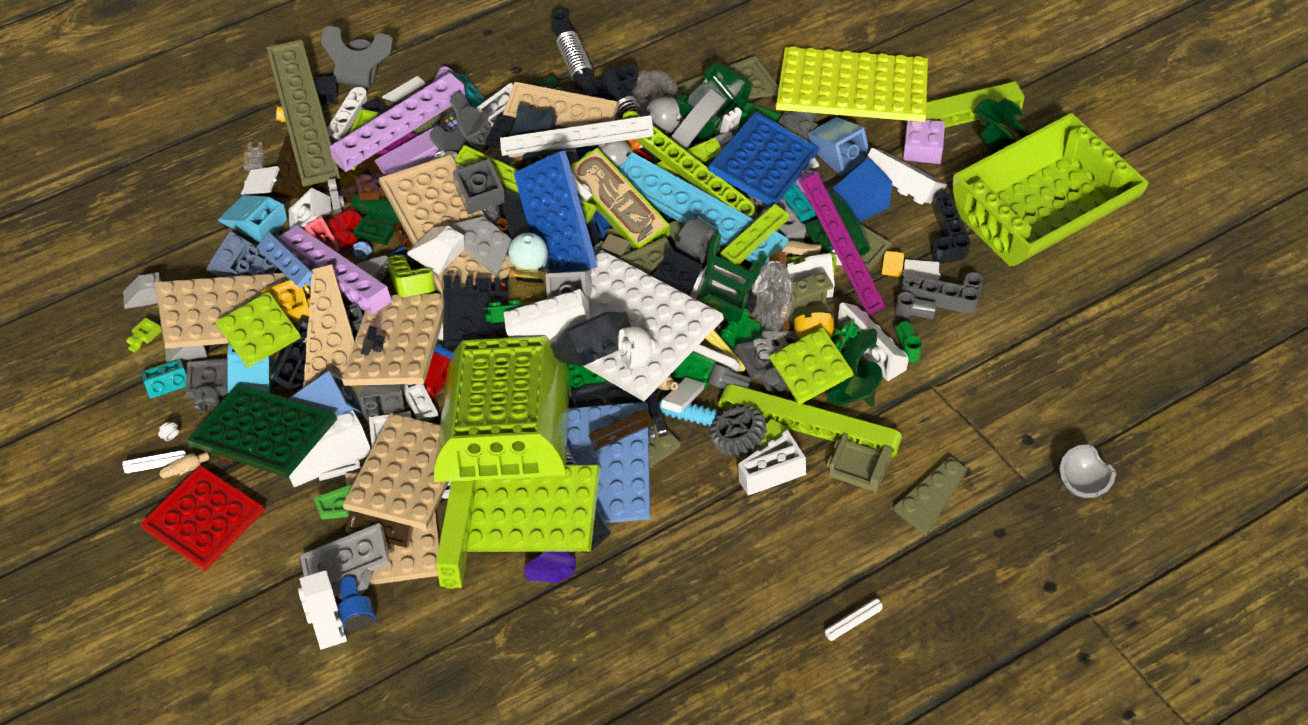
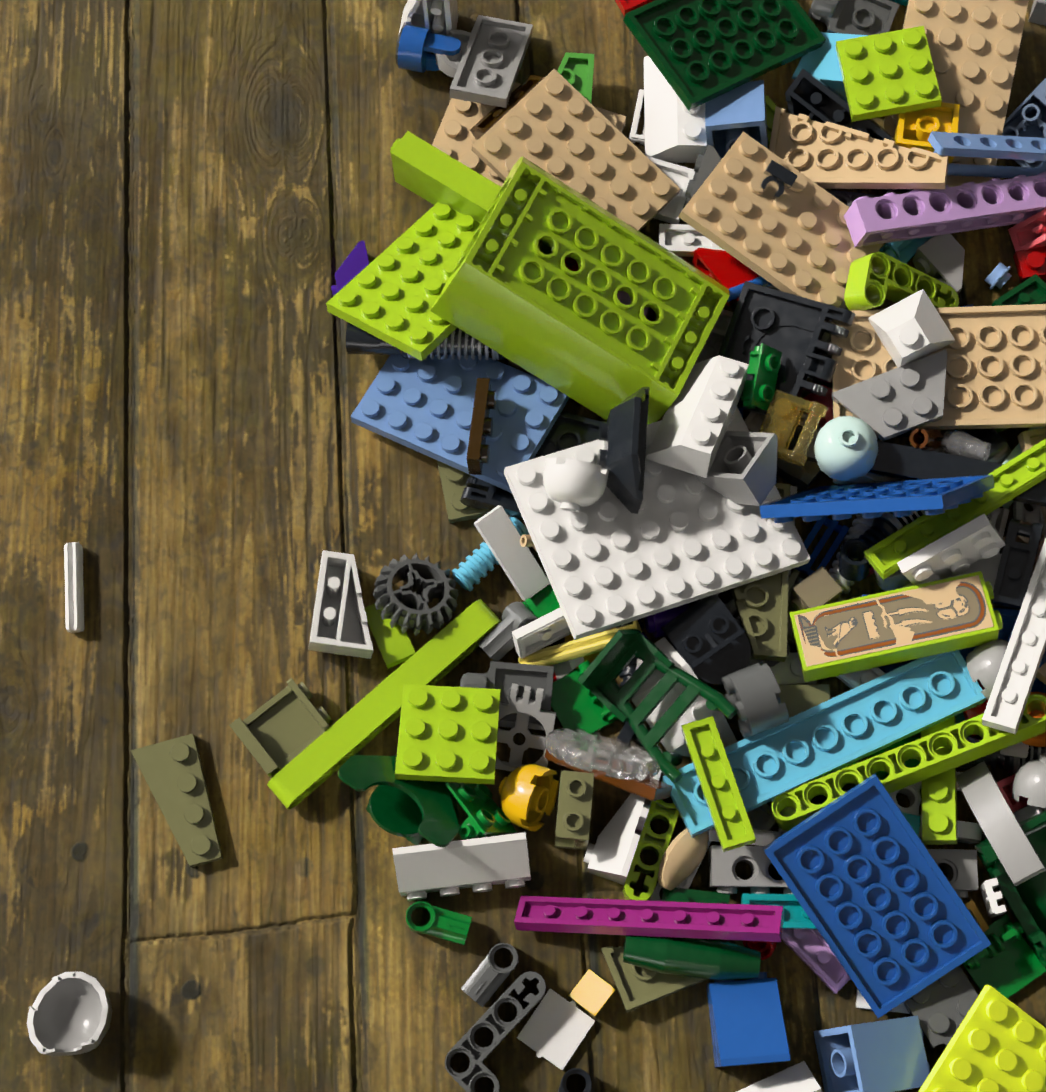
camera: 120 degrees right, 20 degrees up
dark grey brick [453,159,505,215] -> none

